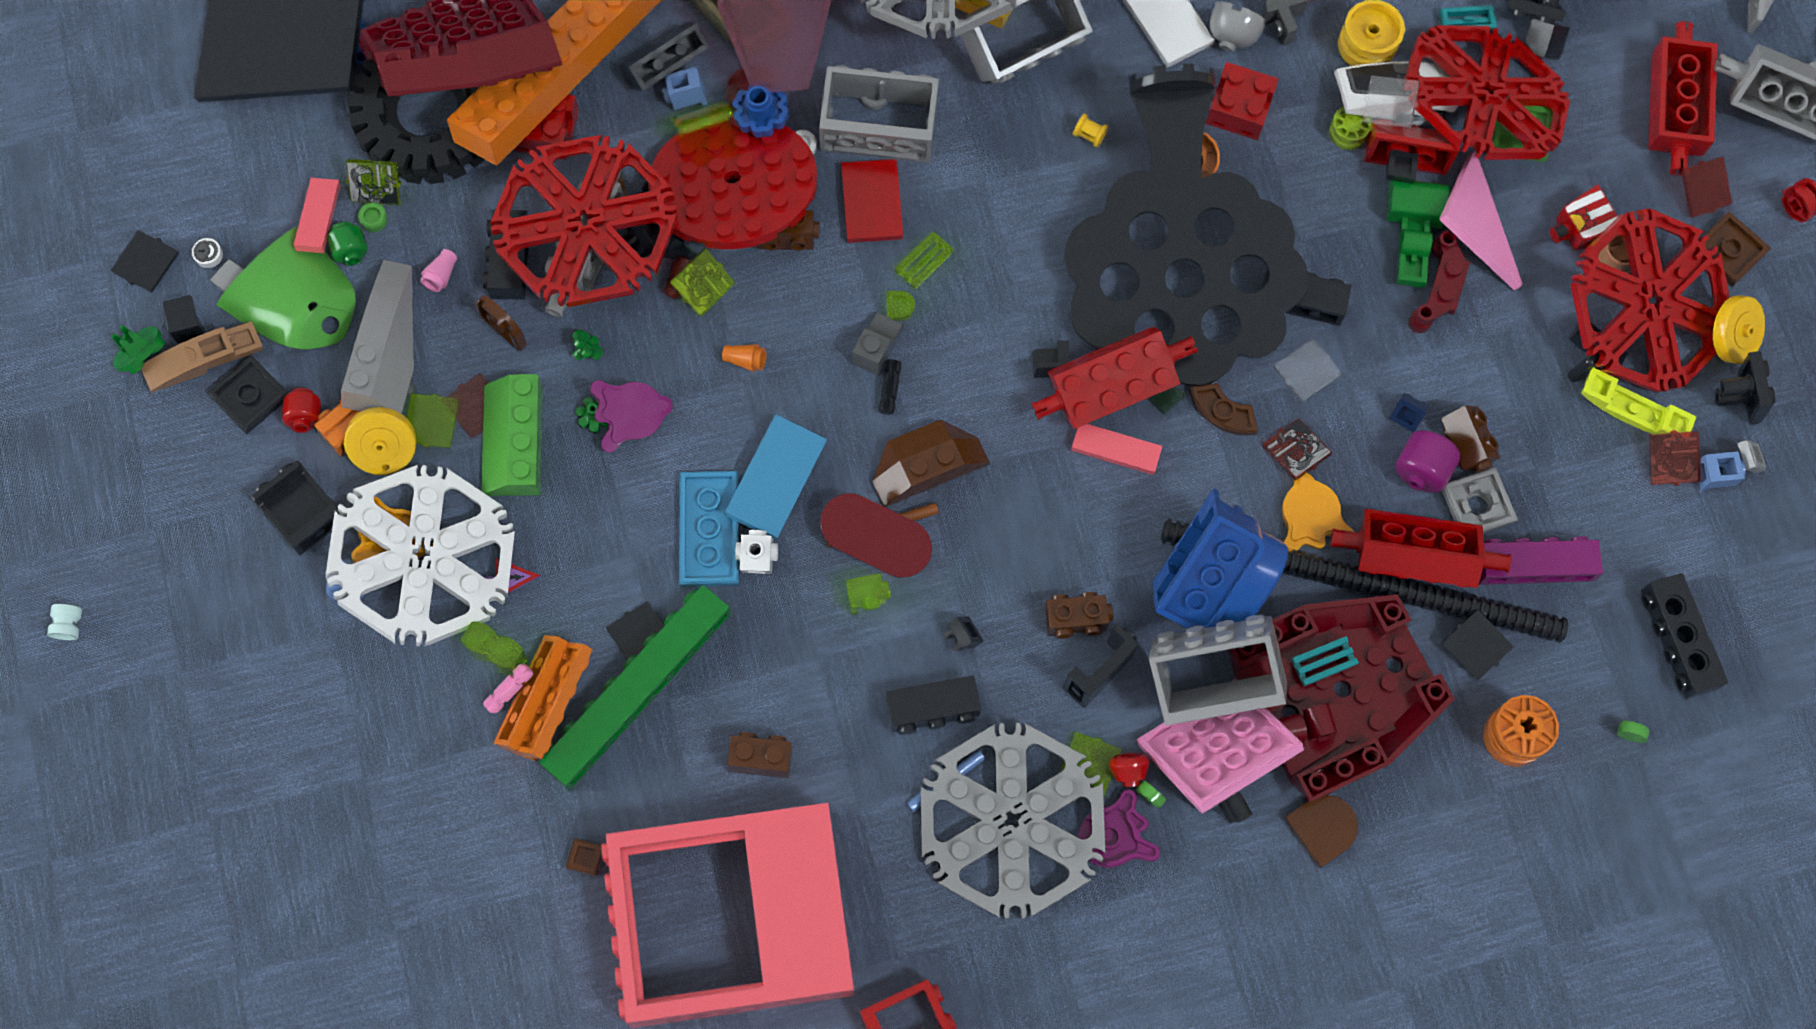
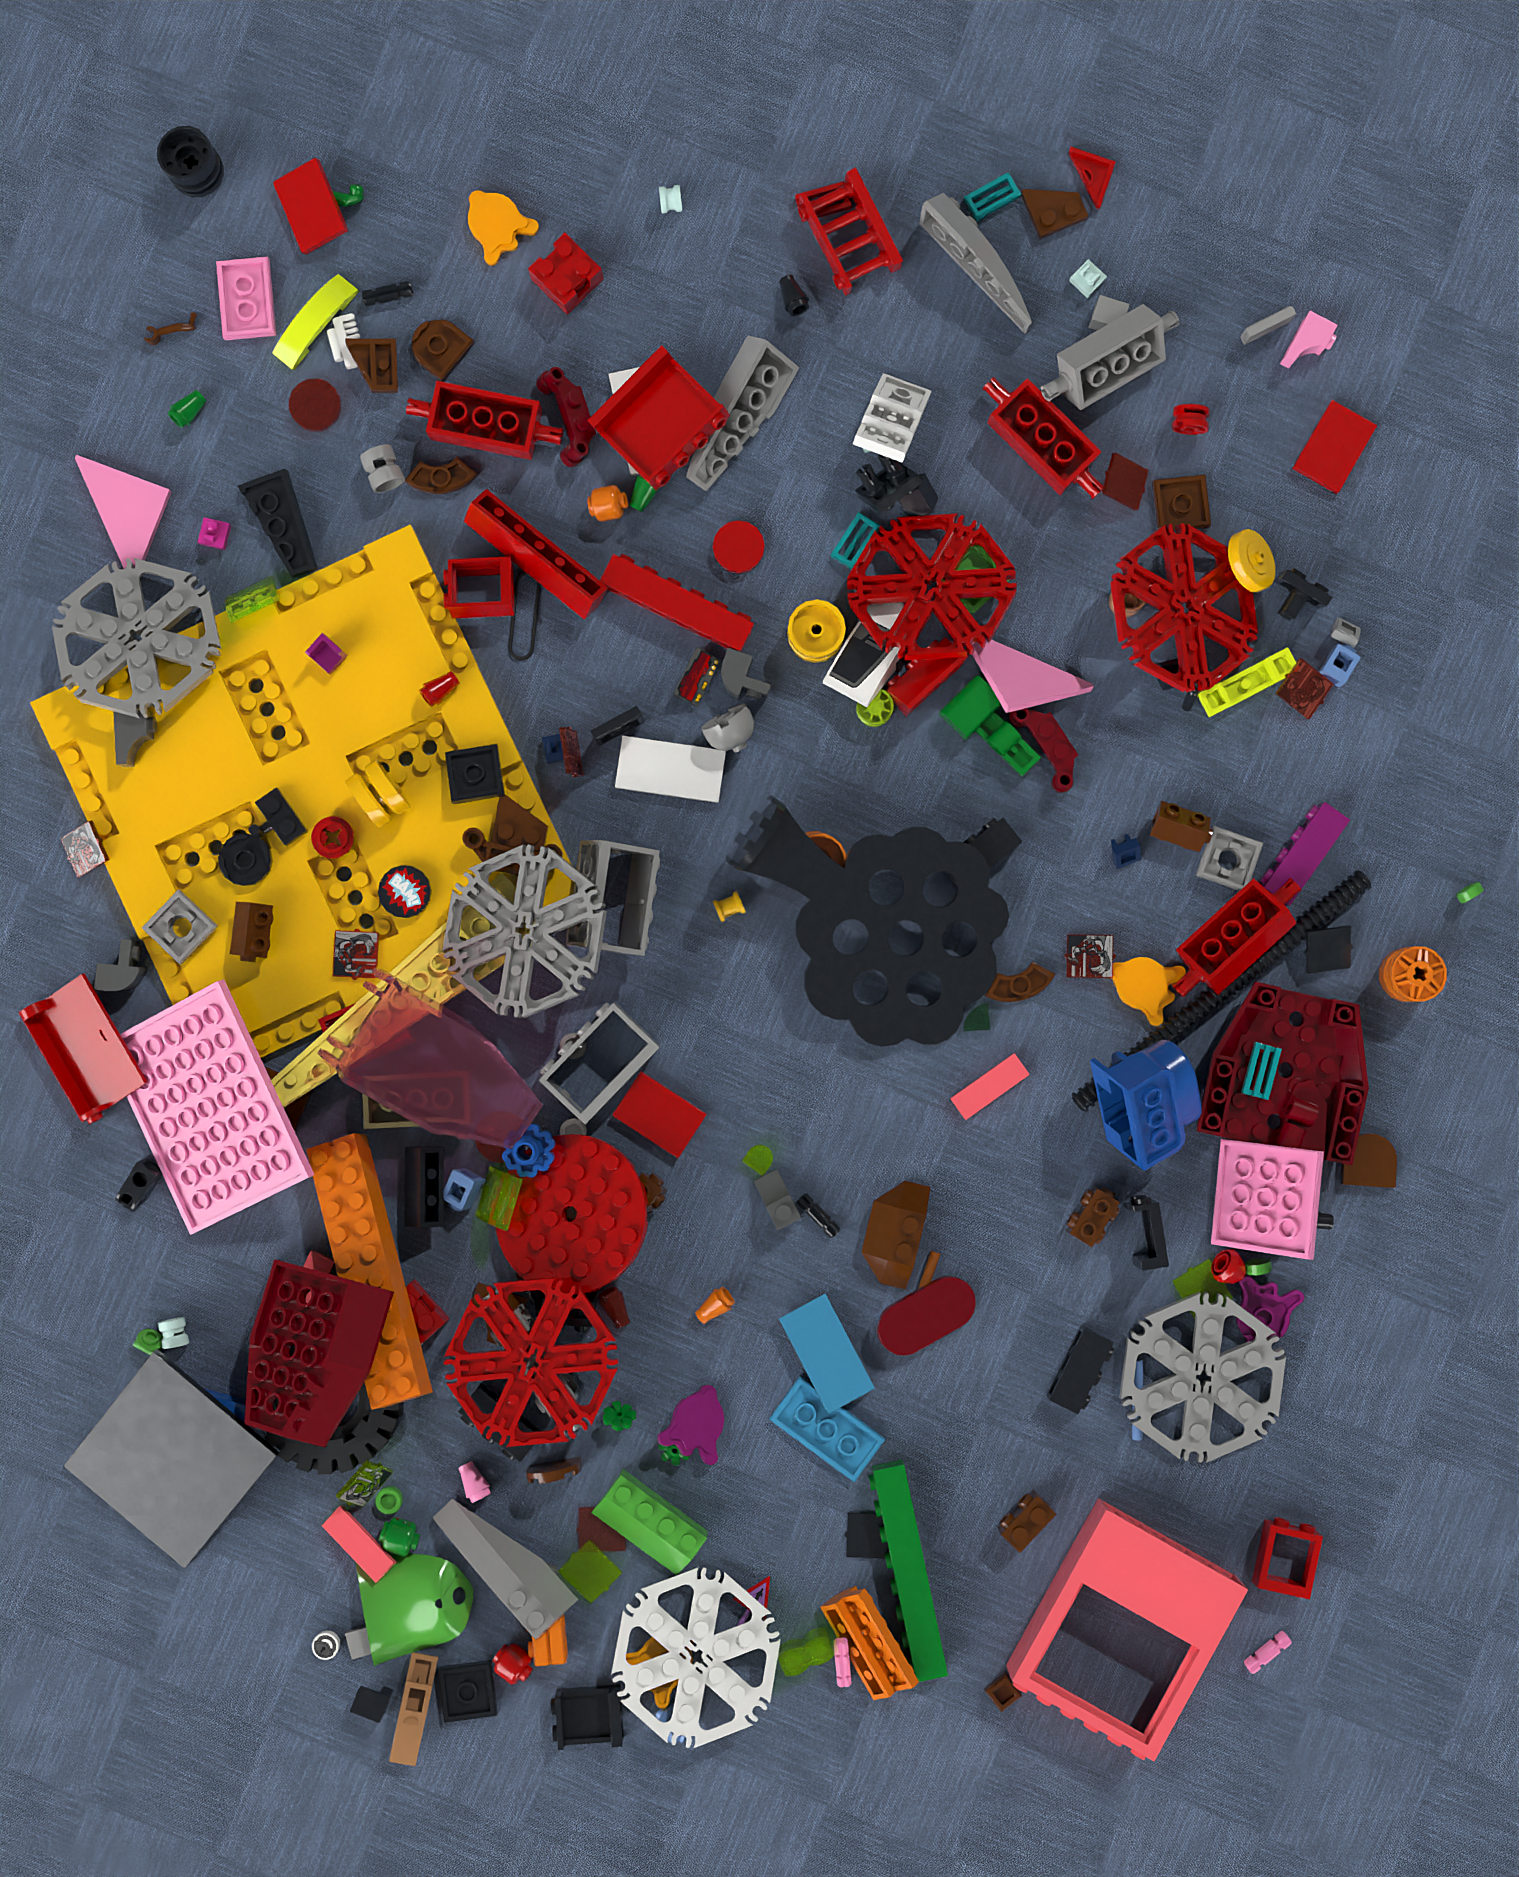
camera: 50 degrees left, 15 degrees up
black piece [111,230,179,293] -> none
green plate [111,325,165,374] -> none
yellow wheel [344,407,417,475] -> none
clear neon green piece [670,248,735,317] -> none
white brick [735,530,778,574] -> none
clear neon green brick [846,573,891,615] -> none
clear neon green tile [894,231,954,290] -> none
black tile [943,616,984,652] -> none
red brick [1031,326,1198,429] -> none
black panel [1032,340,1070,378] -> none
light grey hose [1149,614,1287,726] -> none
red piece [1206,62,1279,141] -> none
clear piece [1273,339,1342,403] -> none
clear piece [1363,76,1420,128] -> none
black tile [1386,149,1419,184] -> none
magenta head [1395,430,1460,493] -> none
torso [1550,185,1618,251] -> none
black brick [1641,573,1728,700] -> none

